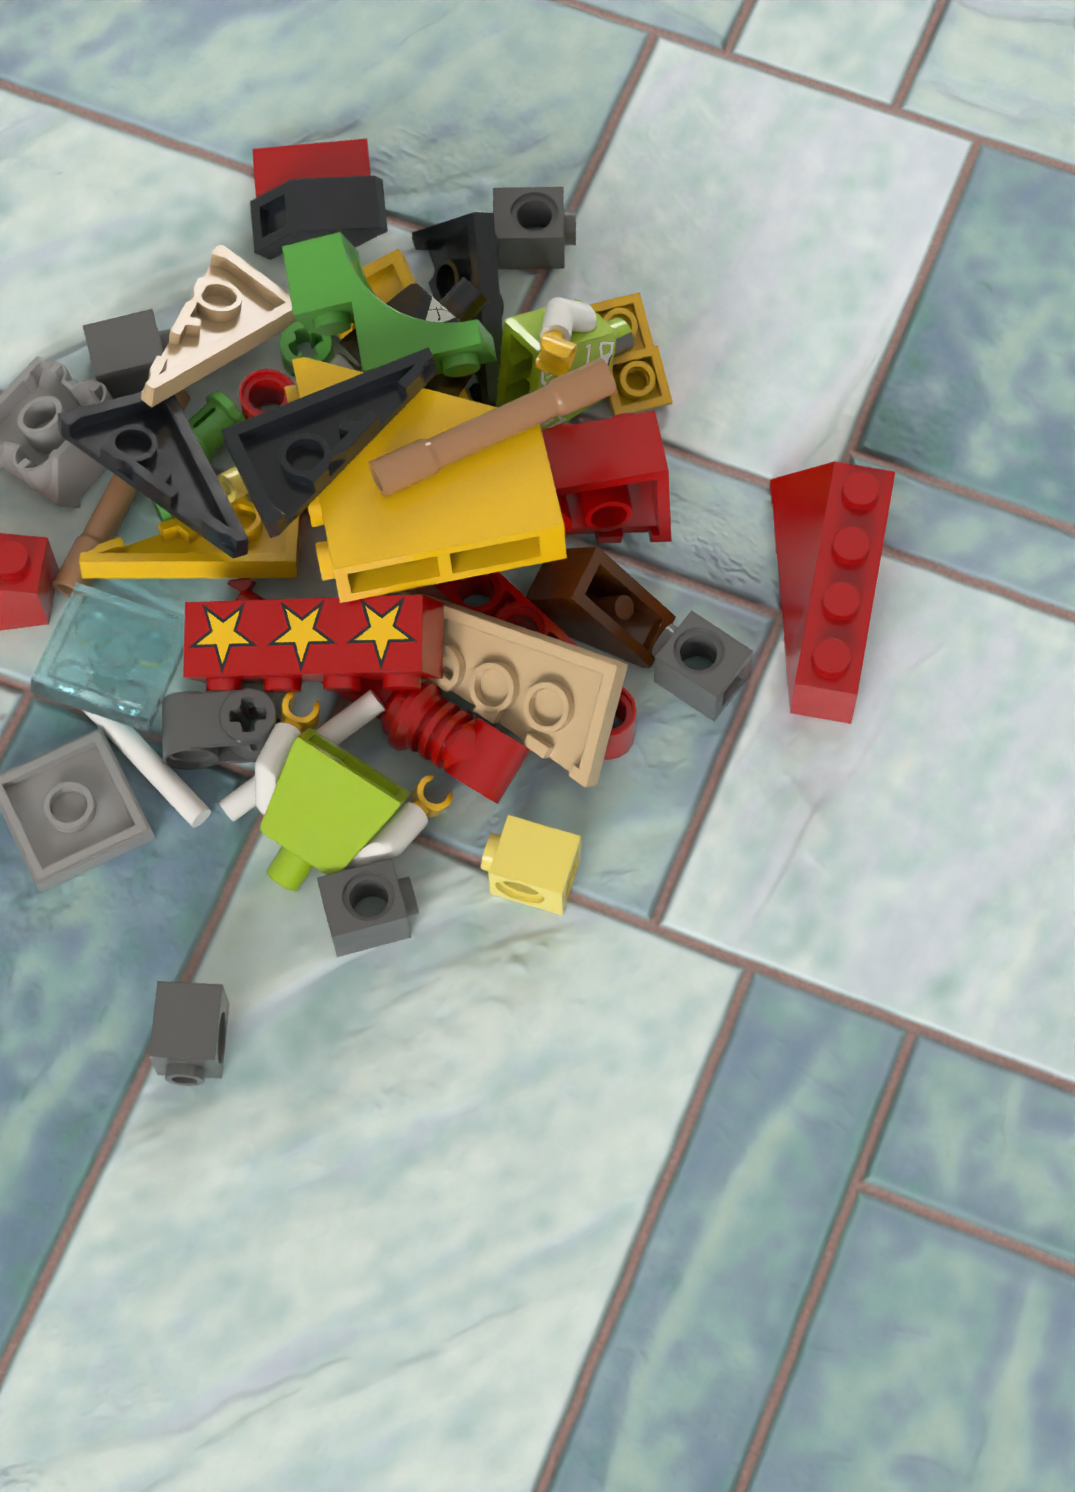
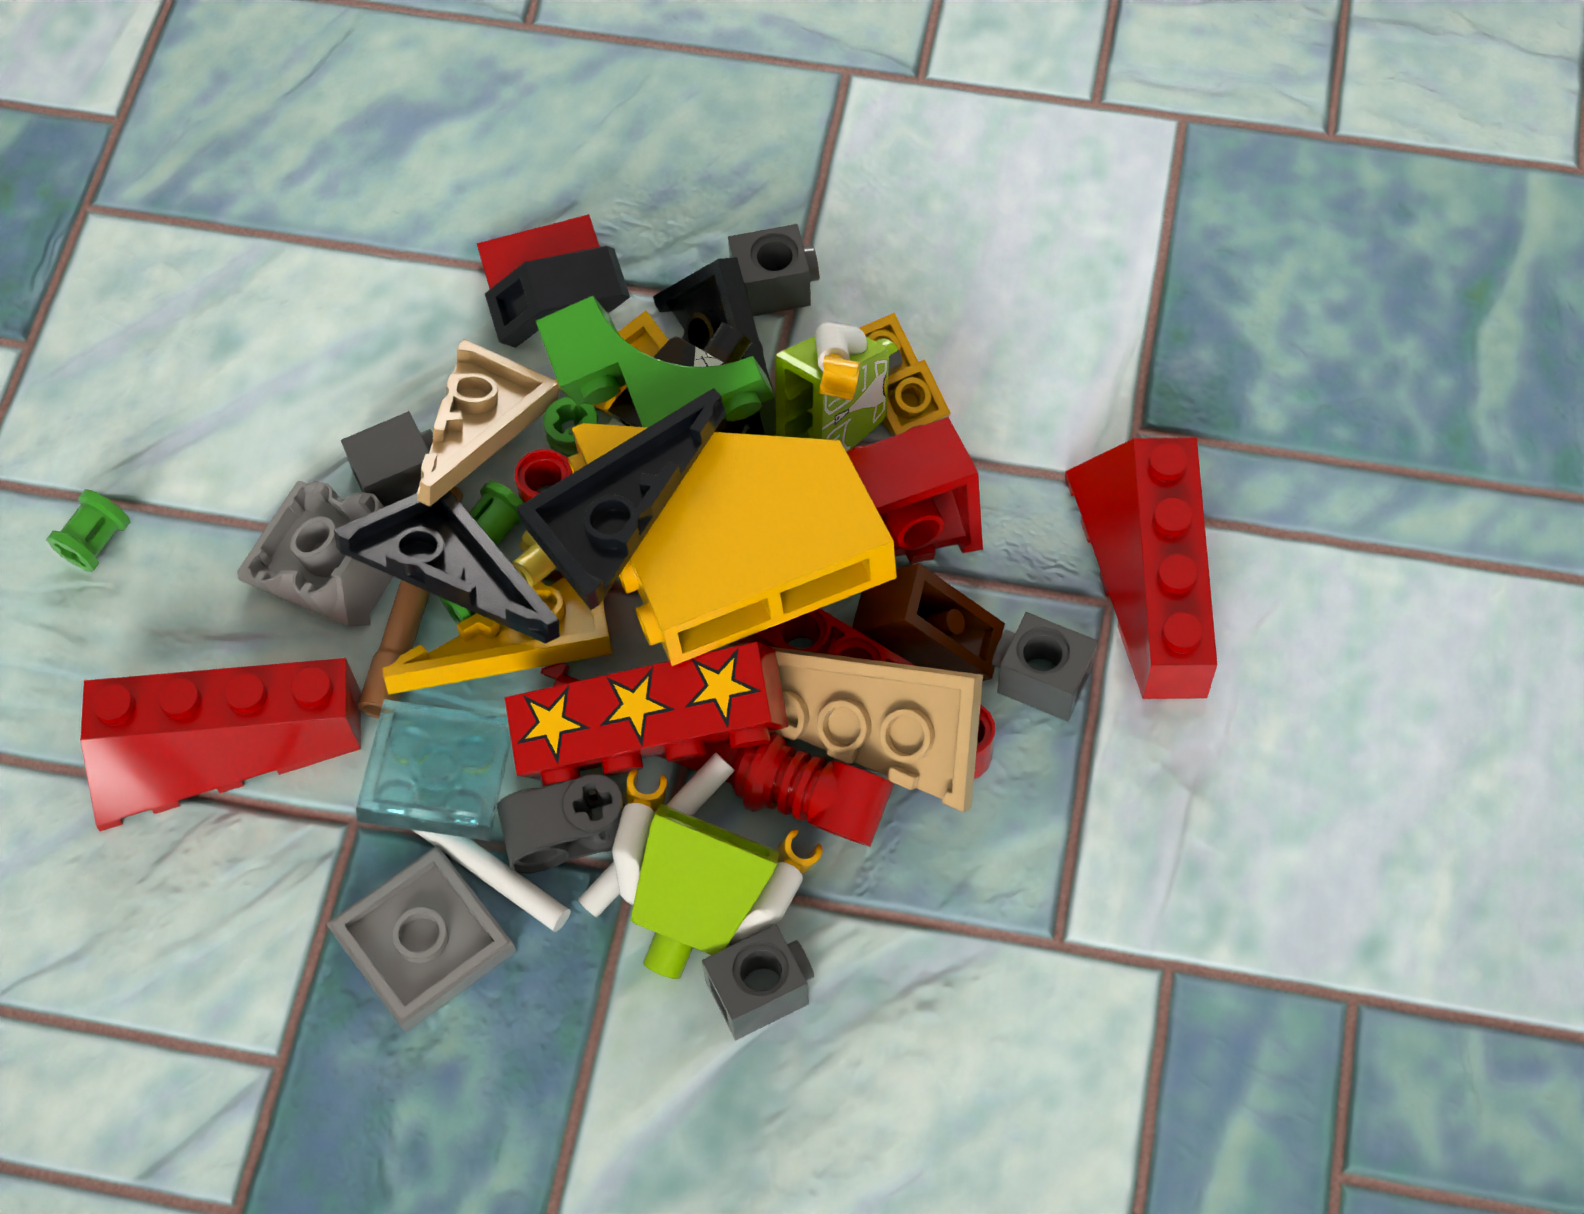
camera: 10 degrees left, 5 degrees down
dark grey brick [149,981,229,1086] -> none
medium nougat piece [368,358,617,497] -> none
light yellow brick [481,815,582,915] -> none

